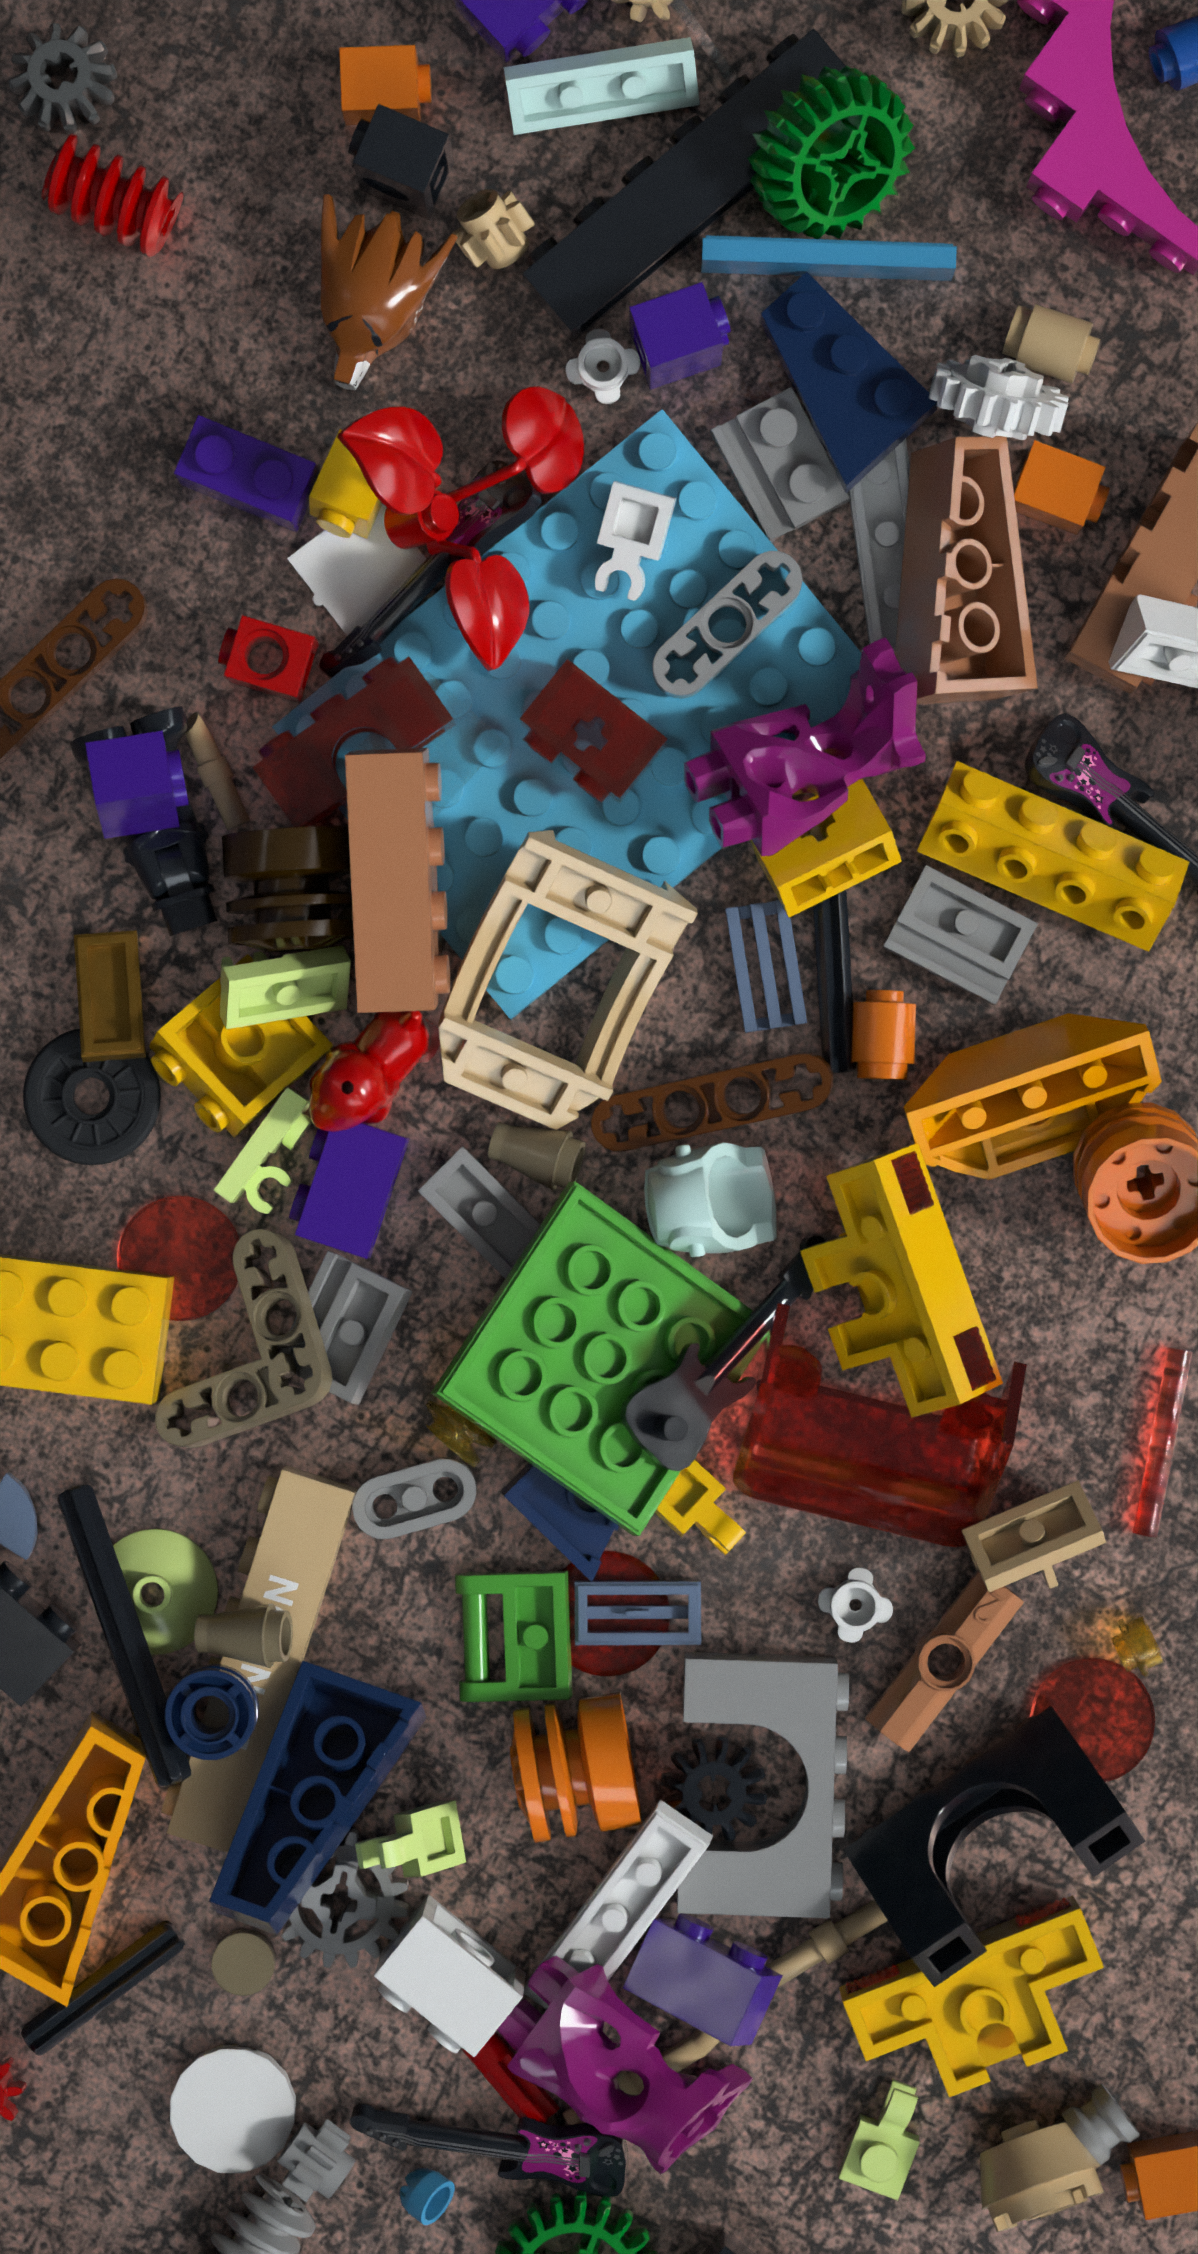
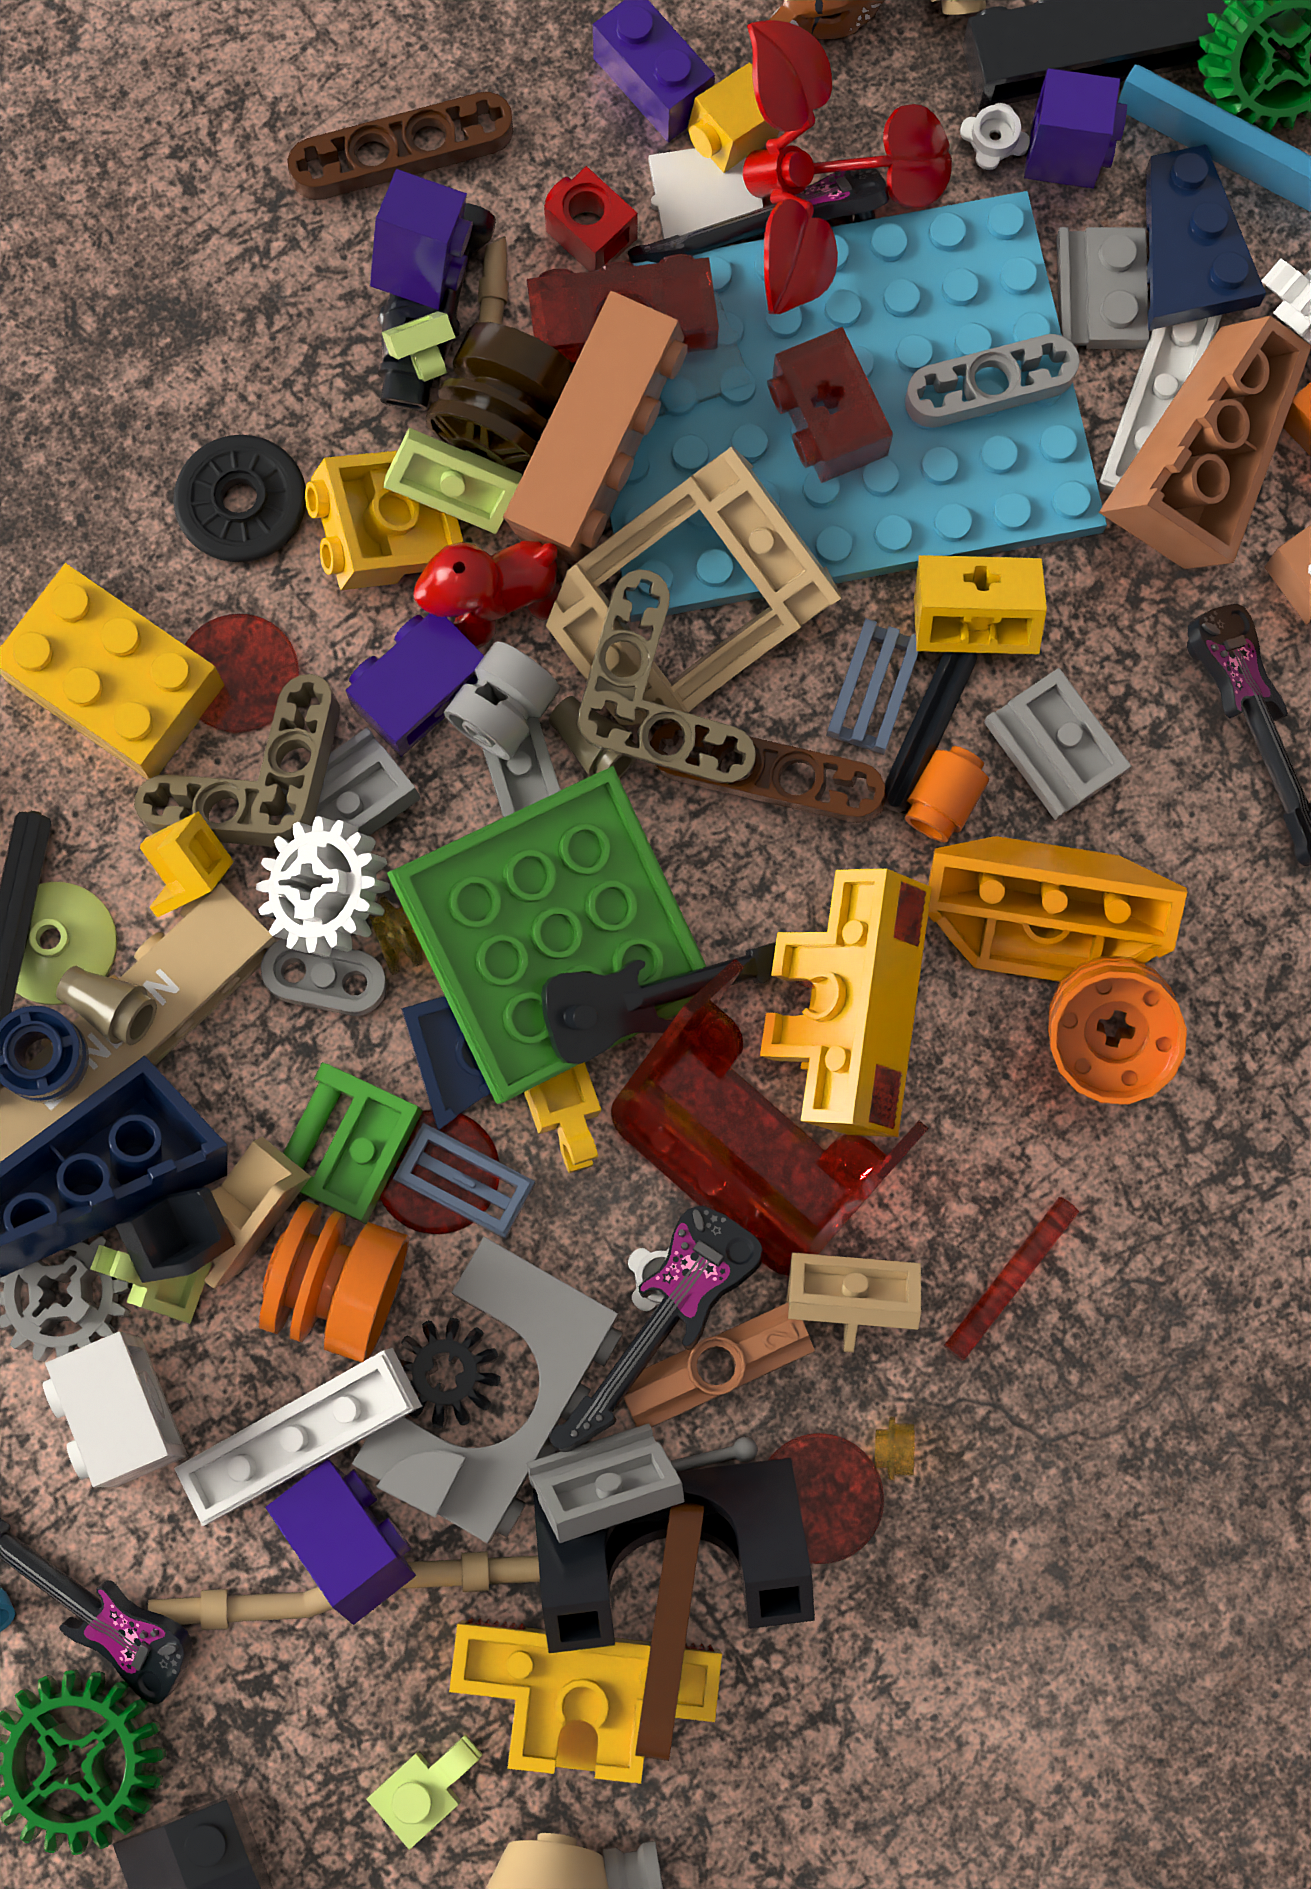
camera: 25 degrees right, 10 degrees down
pearl gold tile [74,930,146,1062] -> none
yellowish green plate [214,1087,312,1214] -> none
red piece [462,2031,559,2124] -> none
magenta hips [497,1955,754,2174] -> none
white plate [595,481,677,601] -> none
light aqua helmet [644,1143,777,1257] -> none
magenta hips [684,637,926,857] -> none
yellow brick [917,761,1190,952] -> none
none -> black panel [115,1187,236,1283]
none -> yellow panel [140,811,234,918]
none -> tan panel [204,1137,311,1289]
none -> white gear [256,816,390,957]
none -> light grey tile [376,1450,466,1518]
none -> yellowish green tile [382,311,455,382]
none -> light grey wheel [444,641,560,760]
none -> light grey plate [526,1423,684,1543]
none -> black piece [550,1206,764,1452]
none -> dark tan beam [577,569,756,784]
none -> reddish brown beam [635,1502,704,1761]
none -> light grey hinge [670,1437,758,1472]

